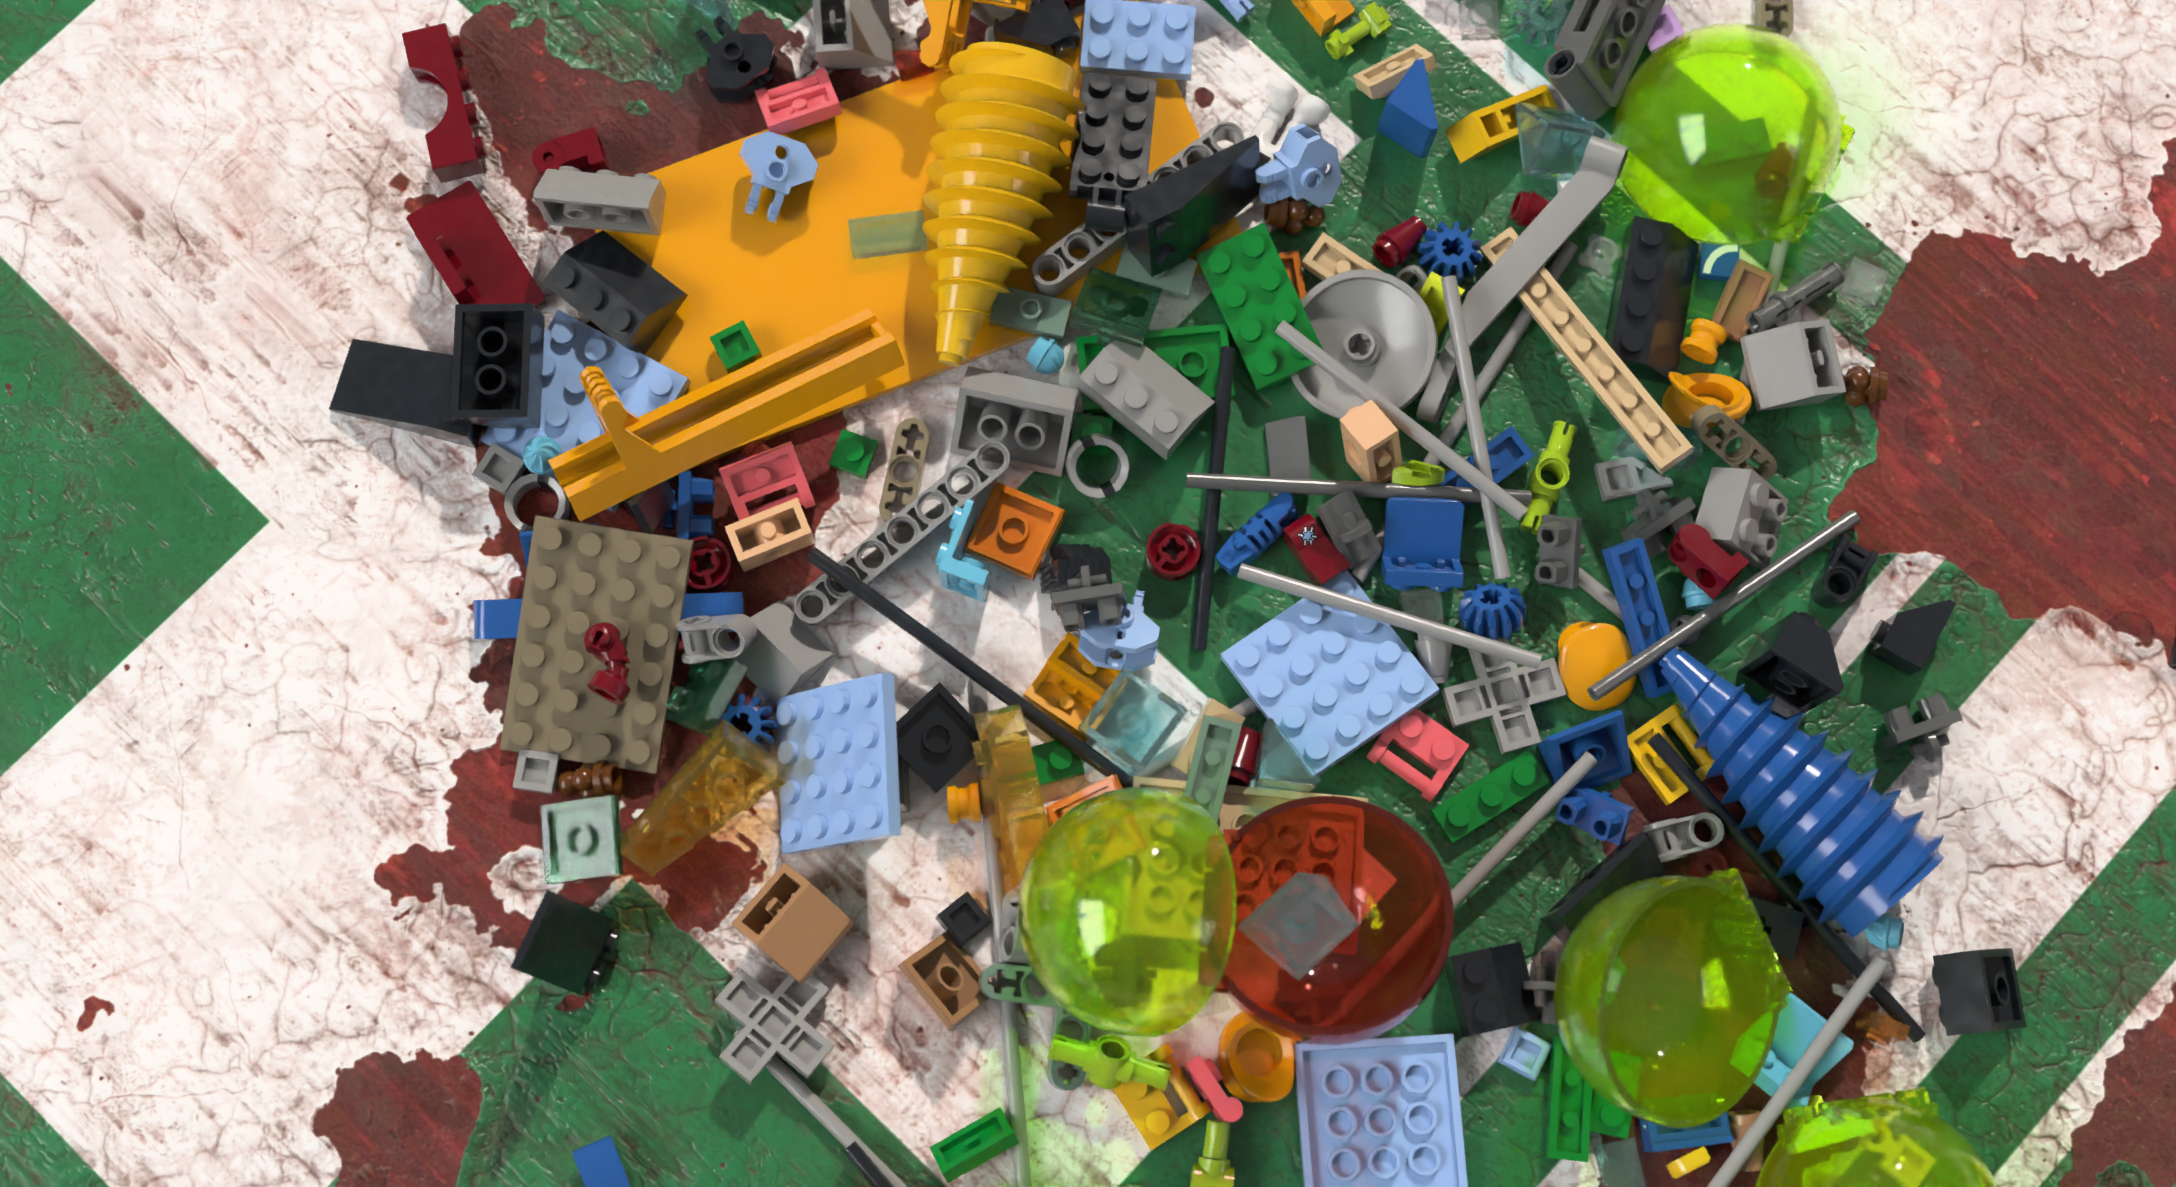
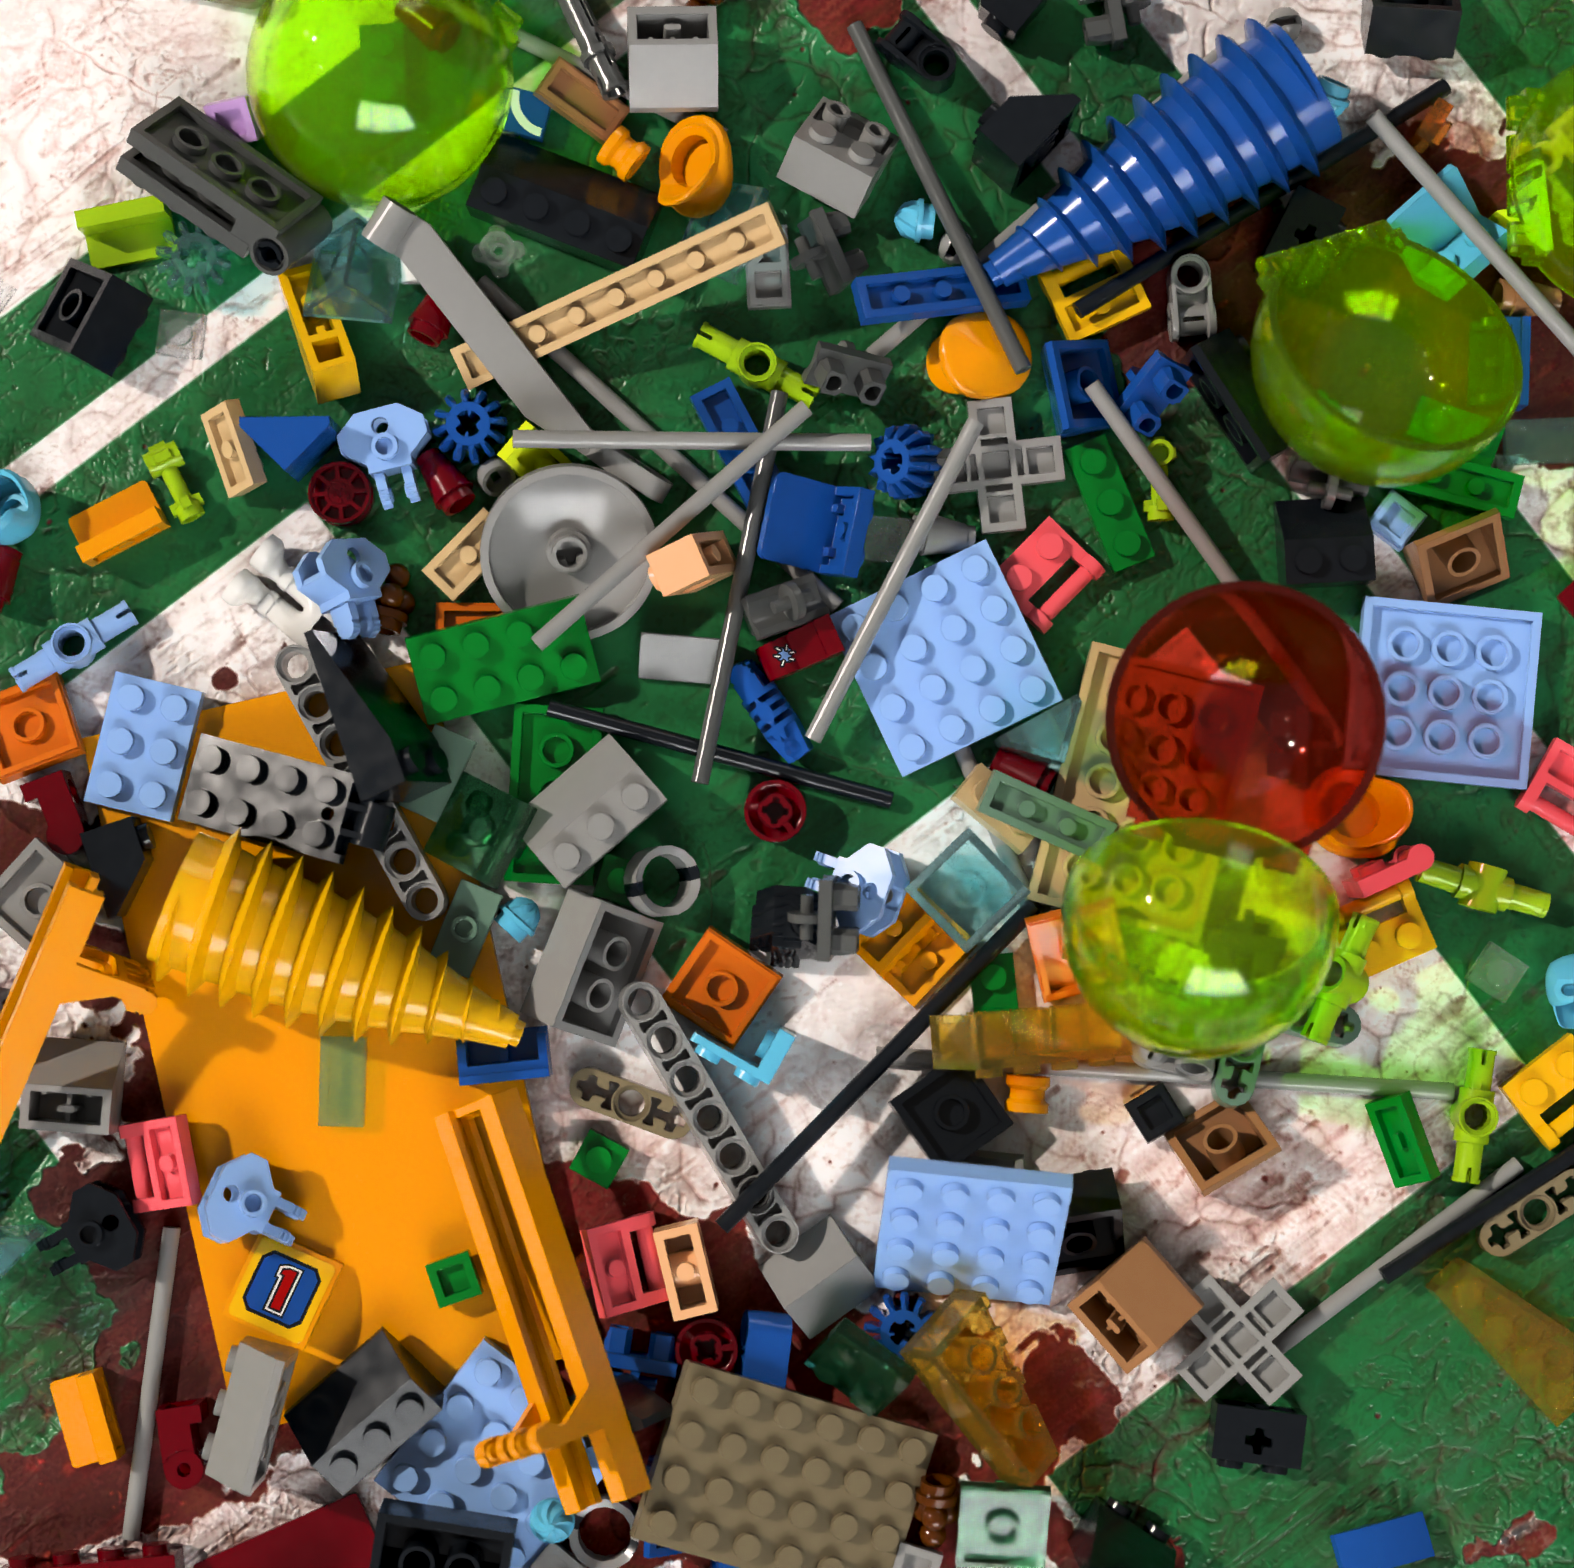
camera: 75 degrees left, 10 degrees up
dark red arm [584,622,631,705] -> none
light grey piece [676,614,757,664] -> none
clear red tile [893,50,937,82] -> none
clear light blue slope [1239,872,1358,981] -> none
lime tile [1392,460,1445,486] -> none
yellow tile [1666,1146,1711,1179] -> none
dark red leg [1667,524,1750,600] -> none
clear red plate [1689,849,1728,887] -> none
dark tan beam [1691,405,1777,481] -> none
none -> light orange panel [50,1367,126,1468]
none -> light grey piece [121,1226,181,1541]
none -> slope [221,1234,344,1351]
none -> dark red wheel [308,461,375,527]
none -> light blue hinge [337,403,432,510]
none -> blue hinge [456,1025,553,1086]
none -> black slope [1055,1167,1125,1276]
none -> lime bar [1143,436,1176,522]
none -> black brick [1205,1397,1307,1475]
none -> light grey hinge [1265,7,1302,42]
none -> medium nougat slope [1402,508,1510,603]

